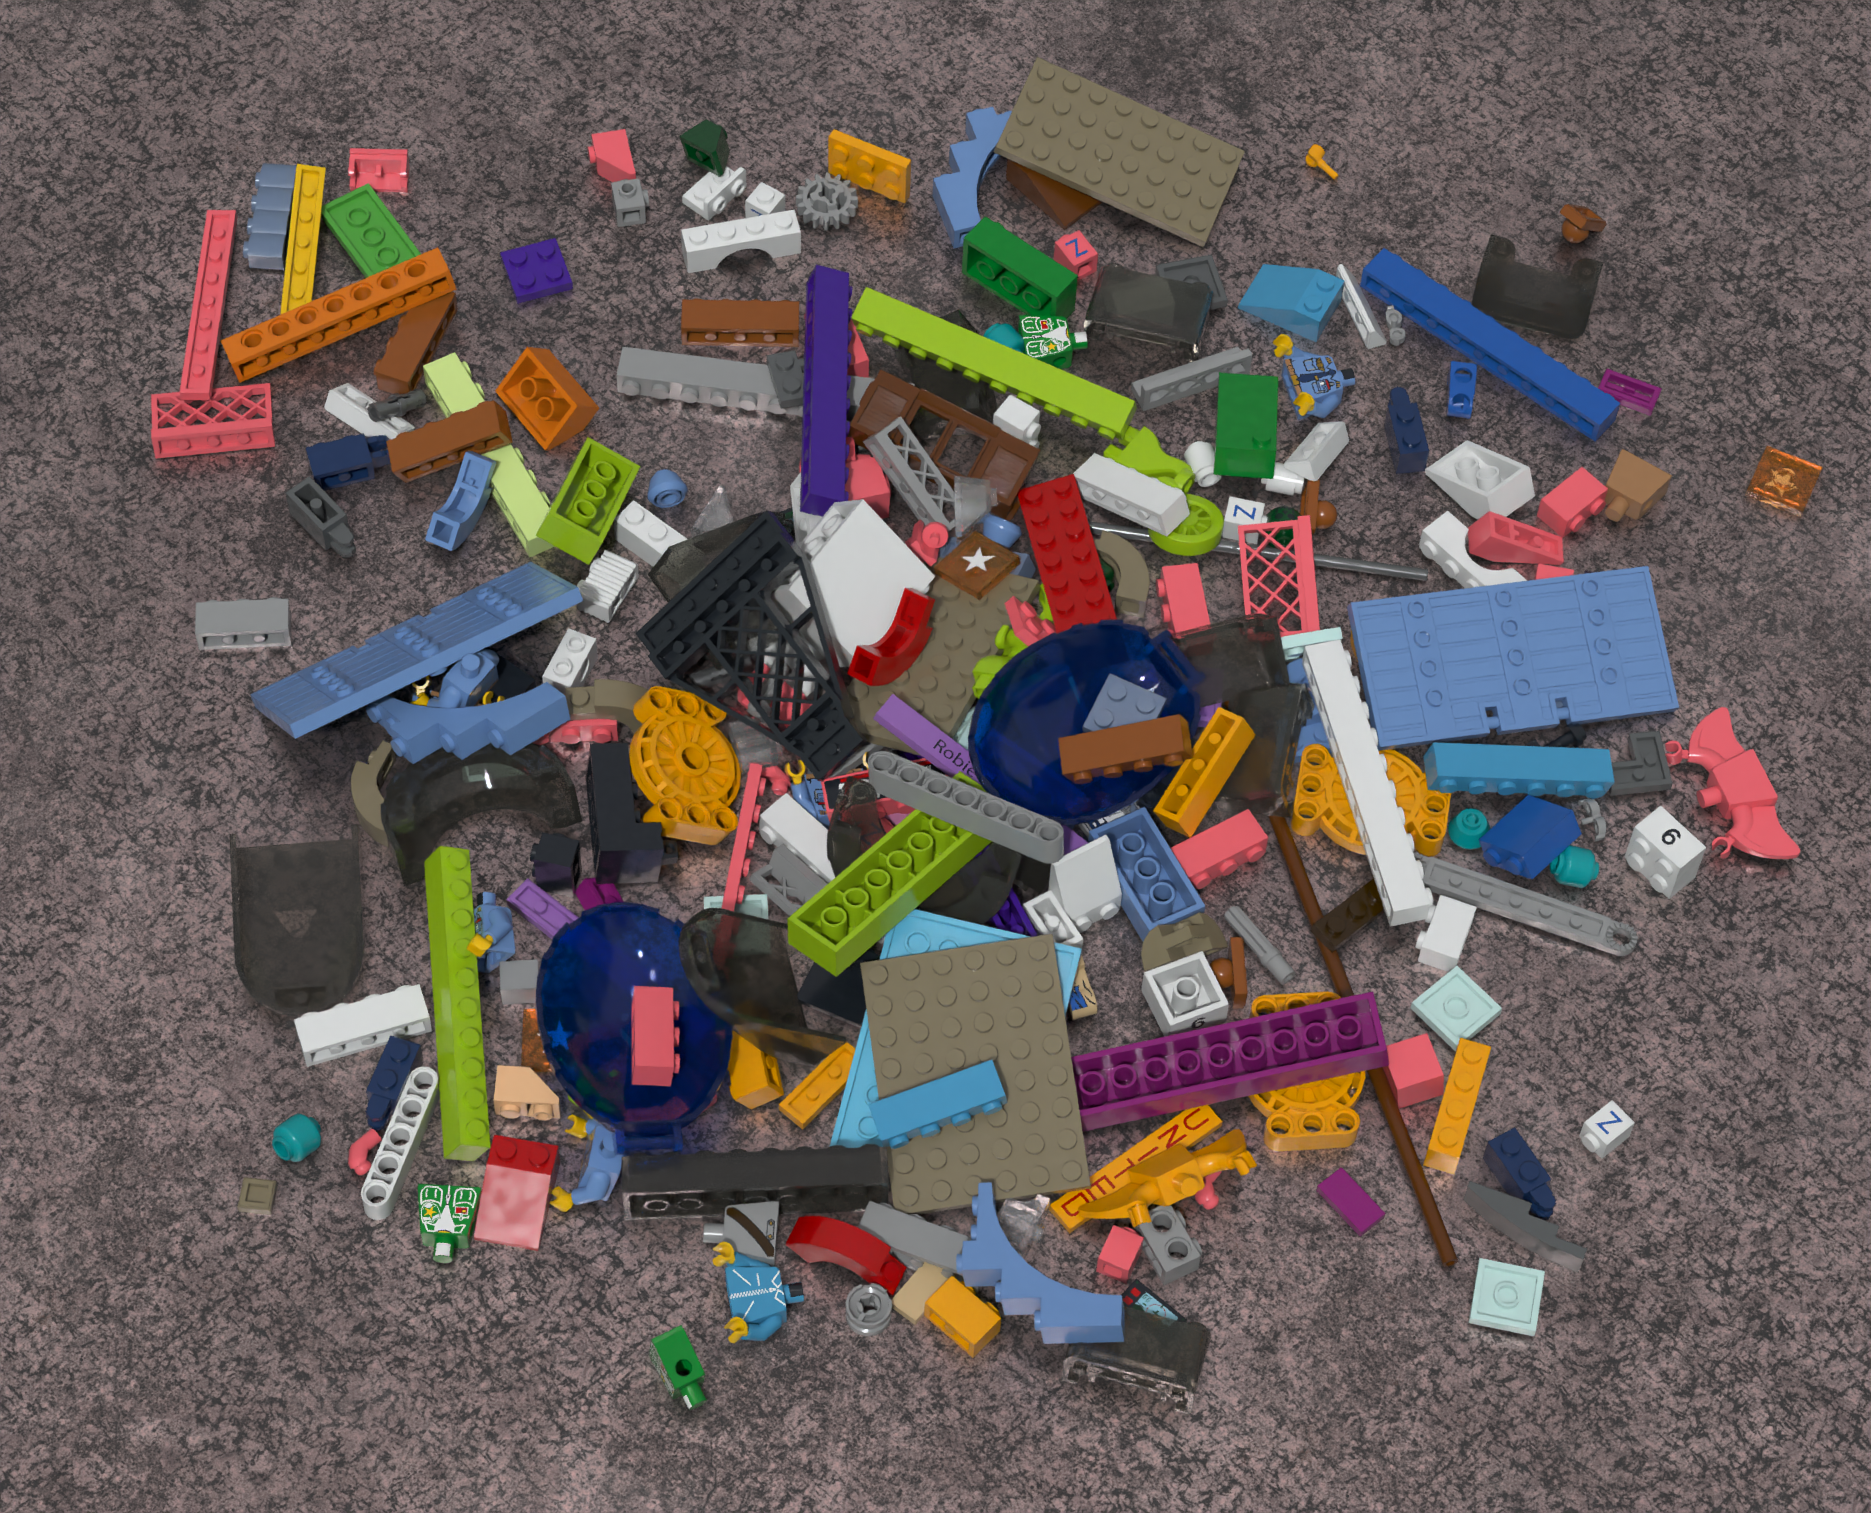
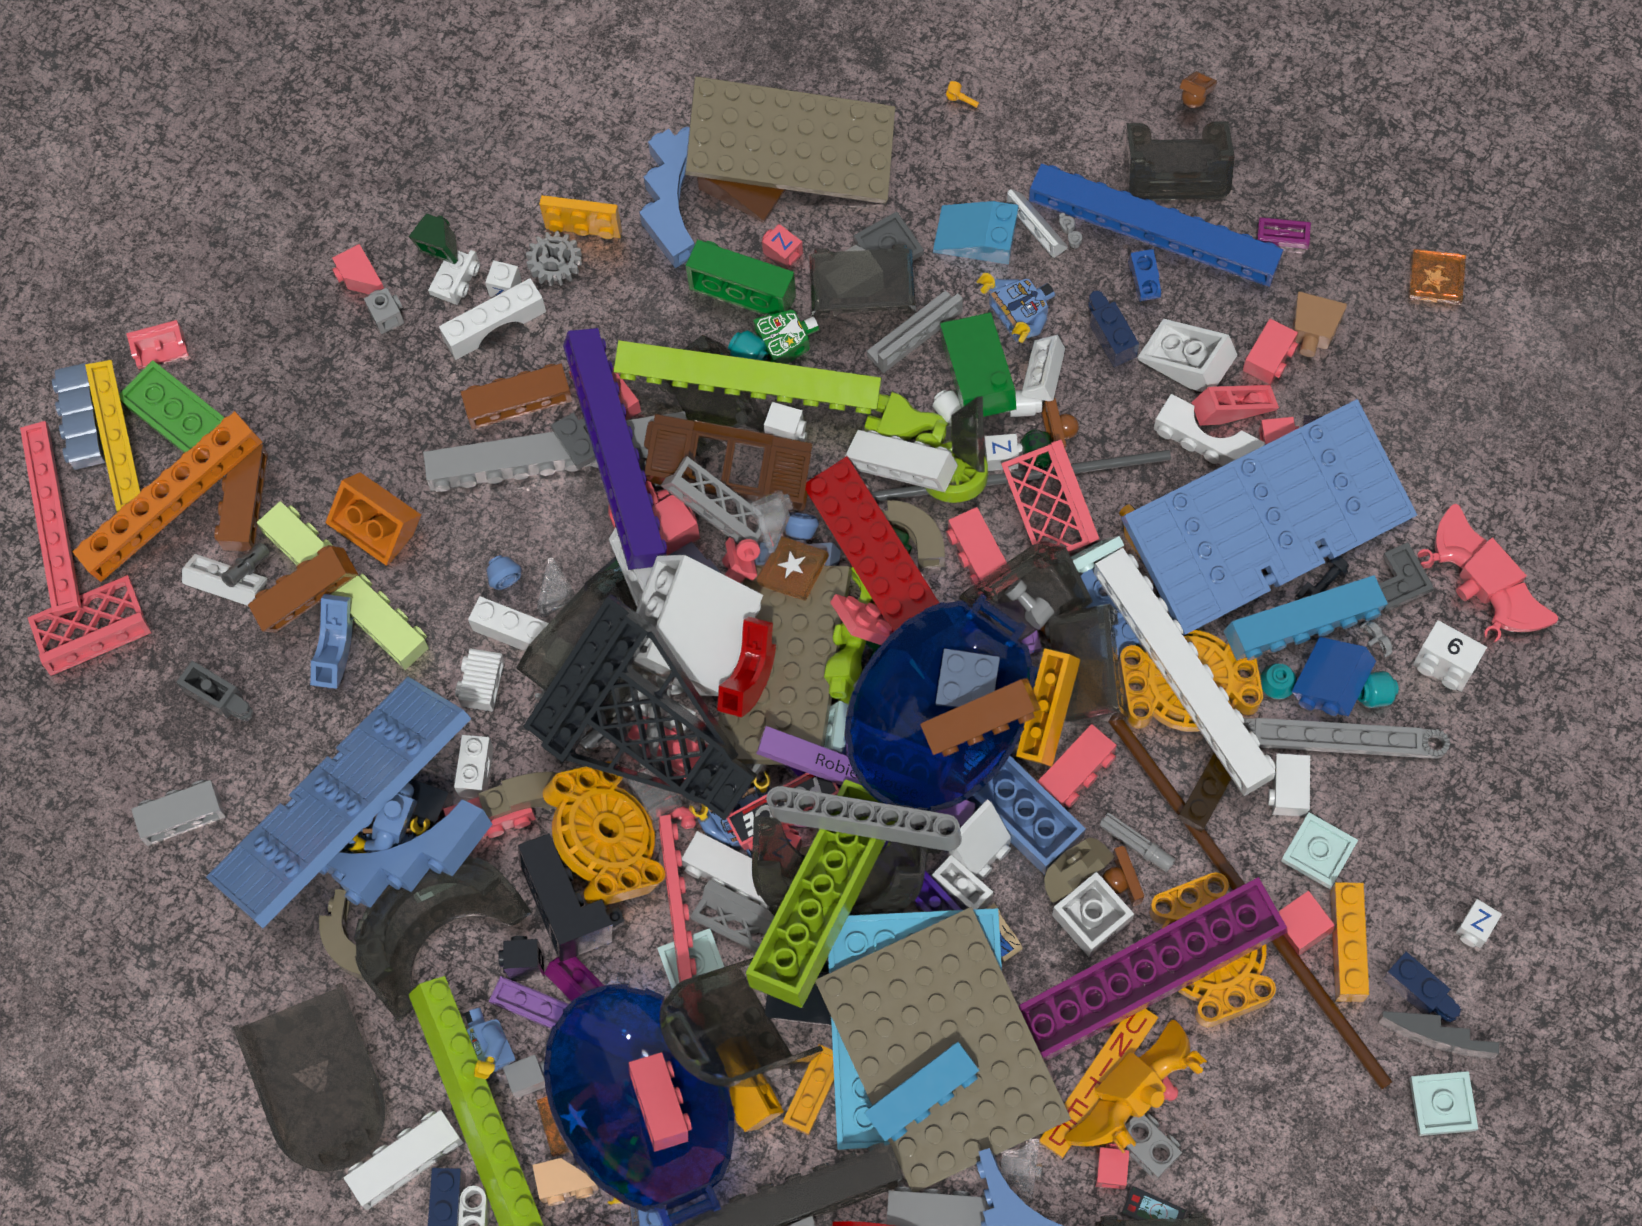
camera: 10 degrees left, 10 degrees up
dark blue hinge [305,433,391,491] -> none
dark purple plate [500,238,573,304] -> none
lime brick [536,437,640,565] -> none
magenta tile [1316,1167,1386,1237] -> none
none -> clear smoke slope [946,397,985,472]
none -> light grey leg [1005,579,1054,629]

